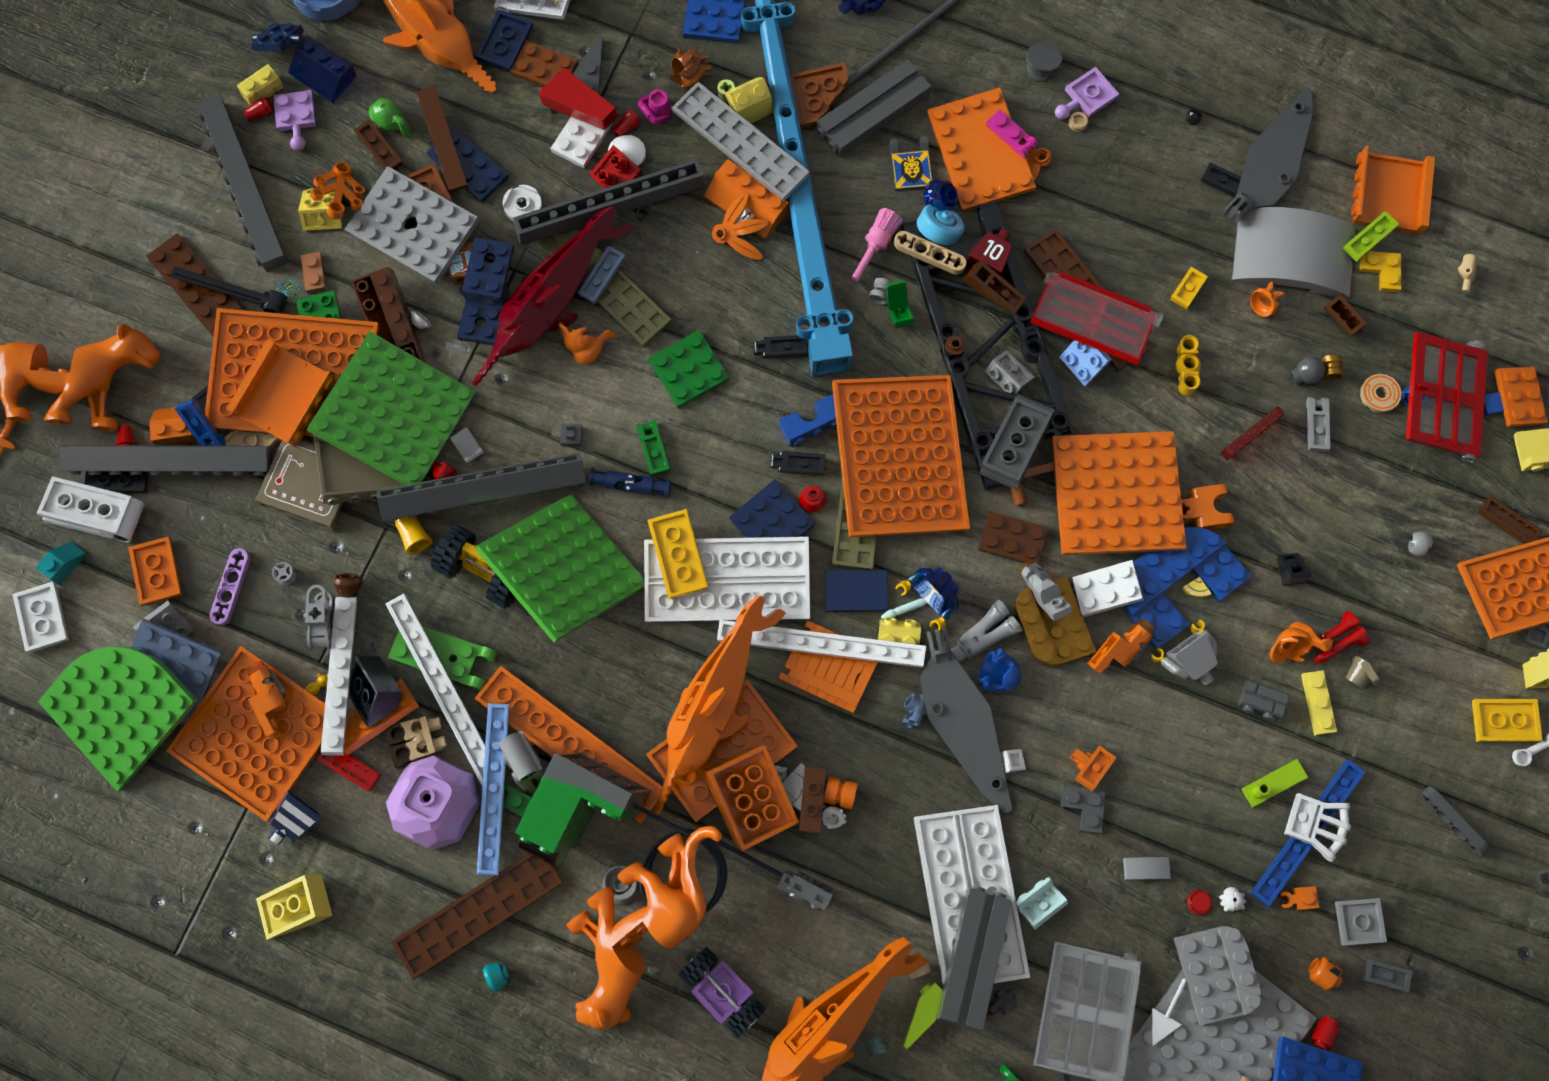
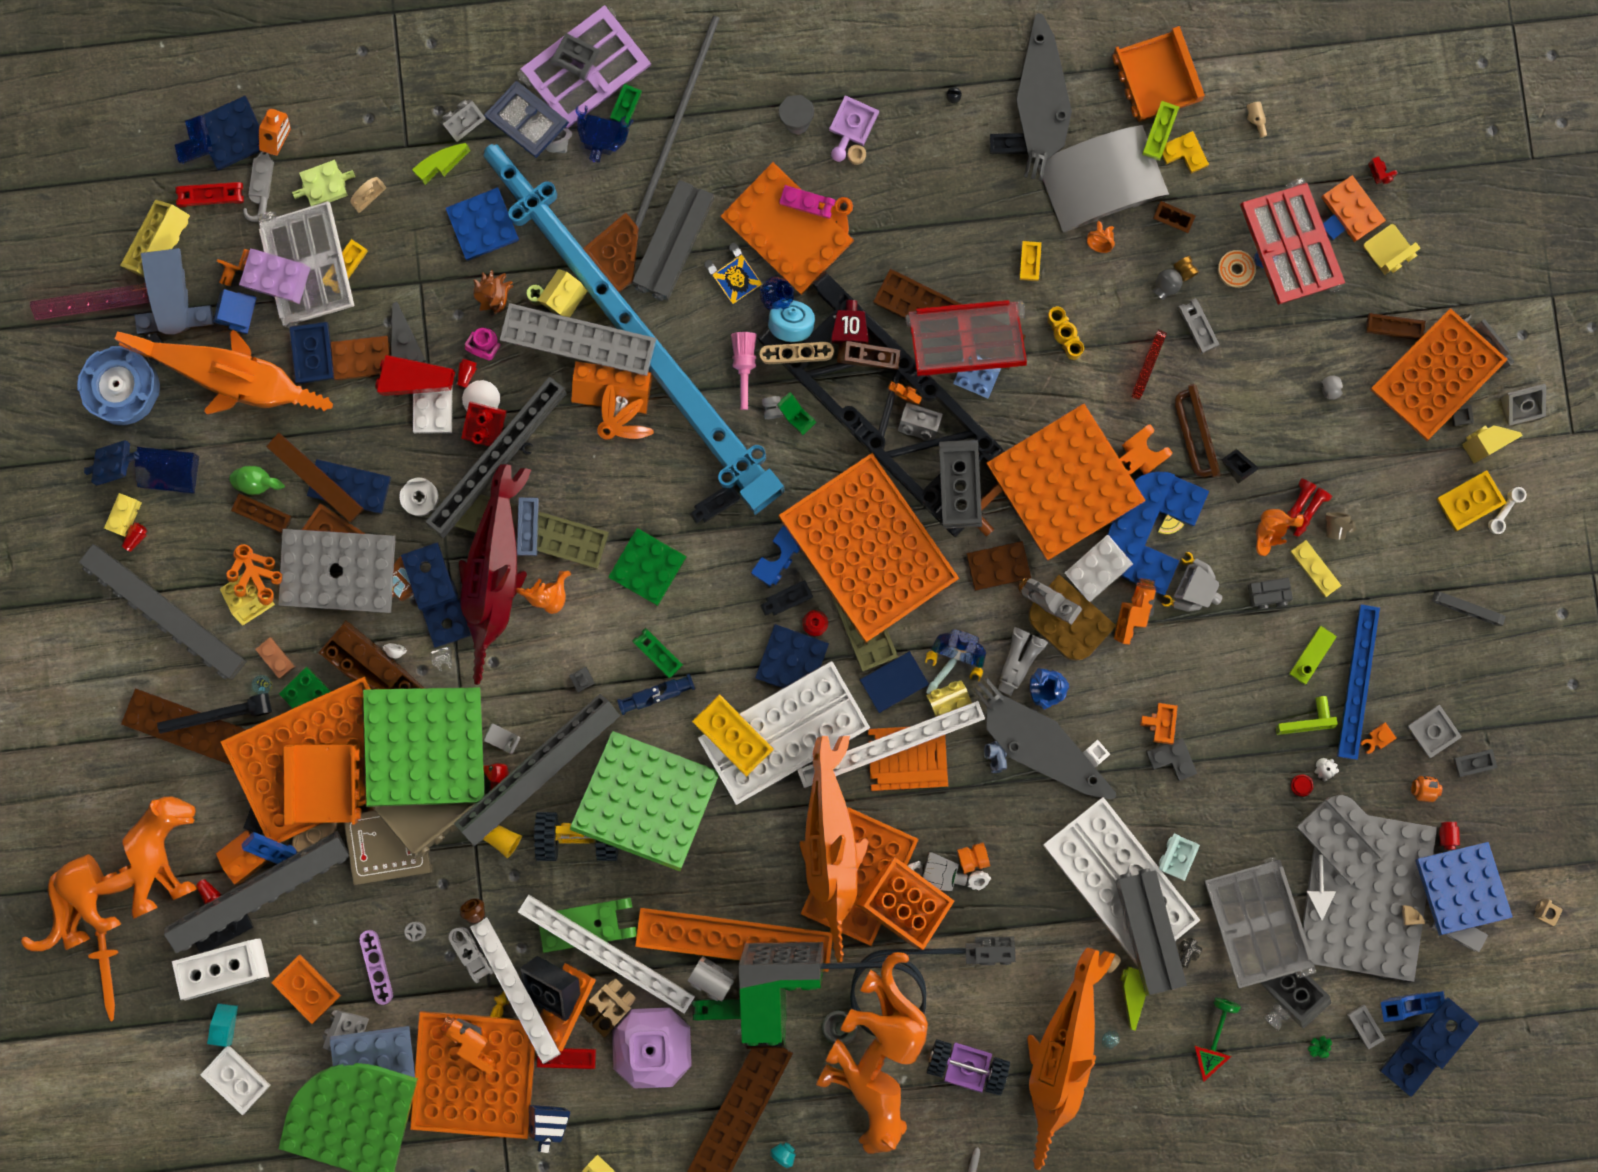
camera: 25 degrees left, 10 degrees up
lavender plate [273,90,316,151] -> none
light blue tile [477,703,509,876] -> none
reddish brown plate [799,767,826,834] -> none
reddish brown plate [945,336,965,355] -> none
light grey slope [1123,857,1171,880] -> none
white plate [1284,793,1351,862] -> none
none -> orange plate [888,381,922,404]
none -> reddish brown piece [1175,384,1221,478]
none -> lime piece [1276,696,1338,735]

